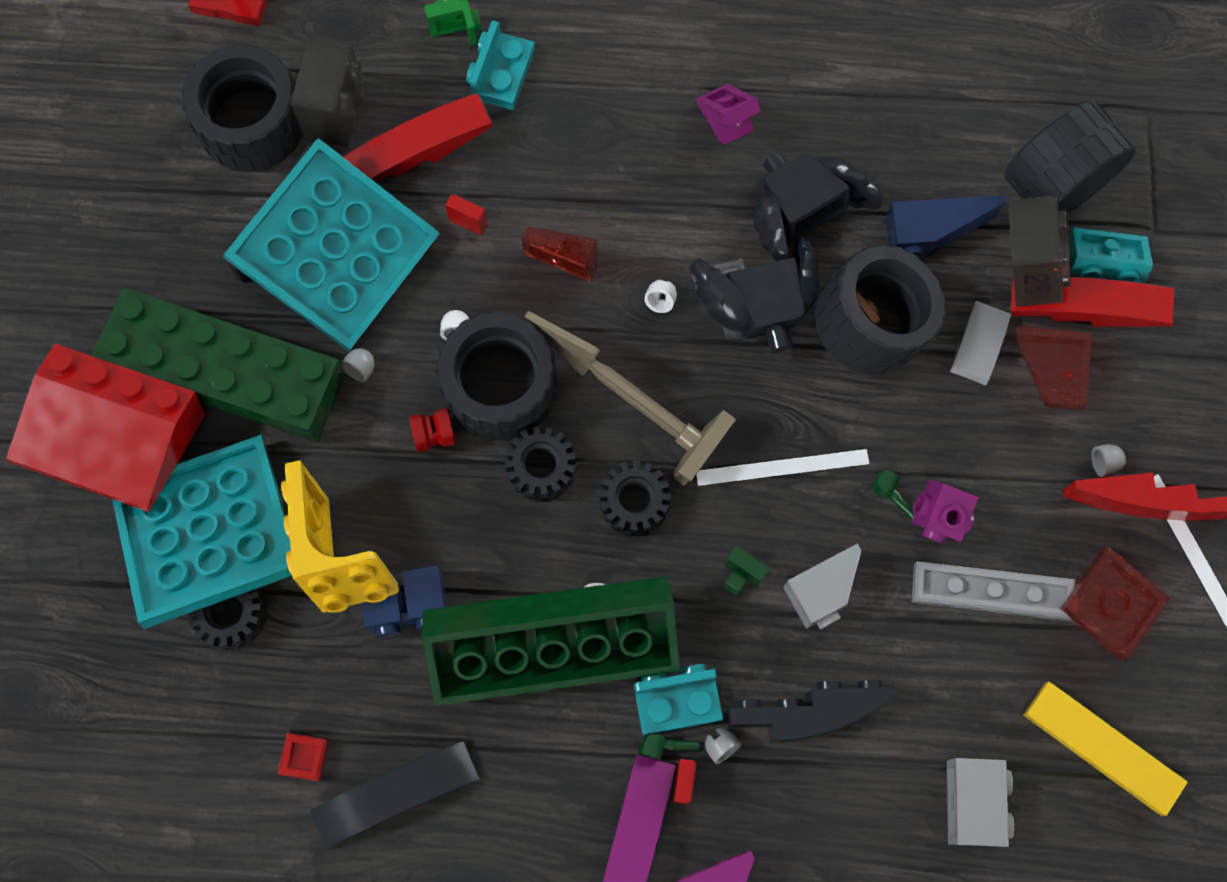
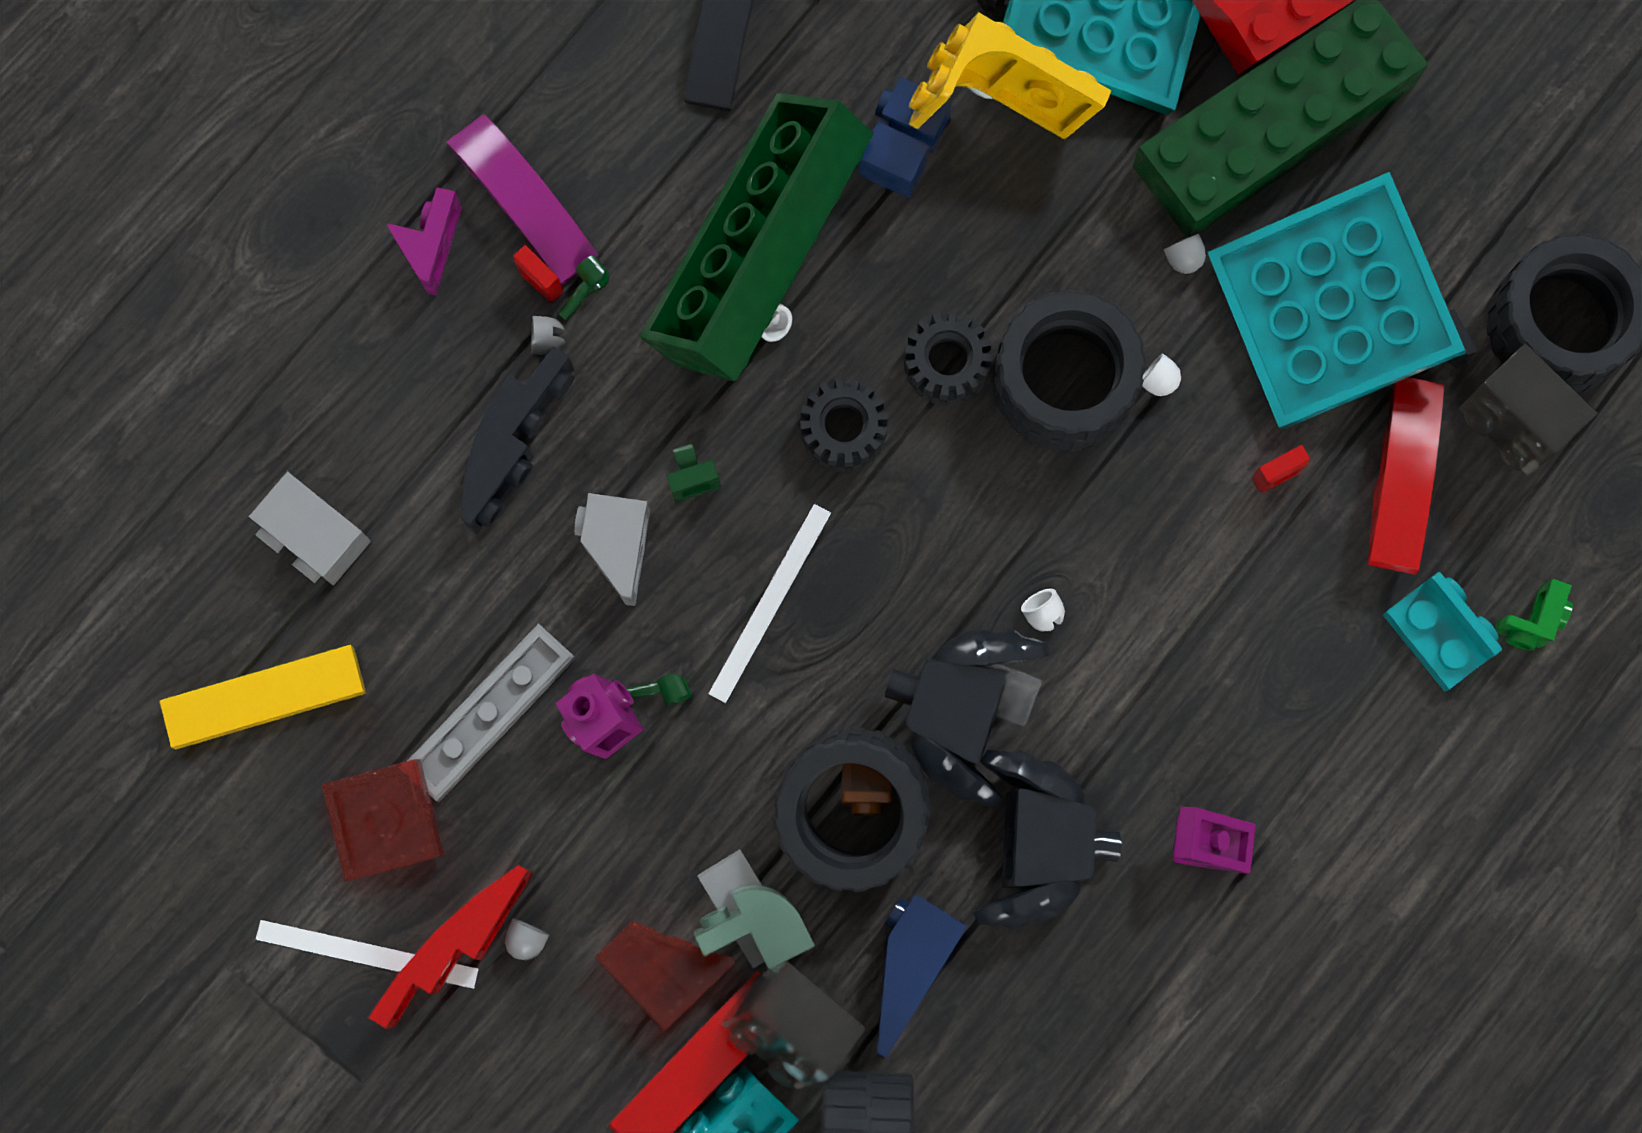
camera: 130 degrees right, 5 degrees up
red wheel [409,407,456,454] -> none
clear red wing [522,226,597,282] -> none
dark tan piece [523,311,736,486] -> none
teal bracket [634,664,723,736] -> none
none -> sand green brick [693,885,815,969]

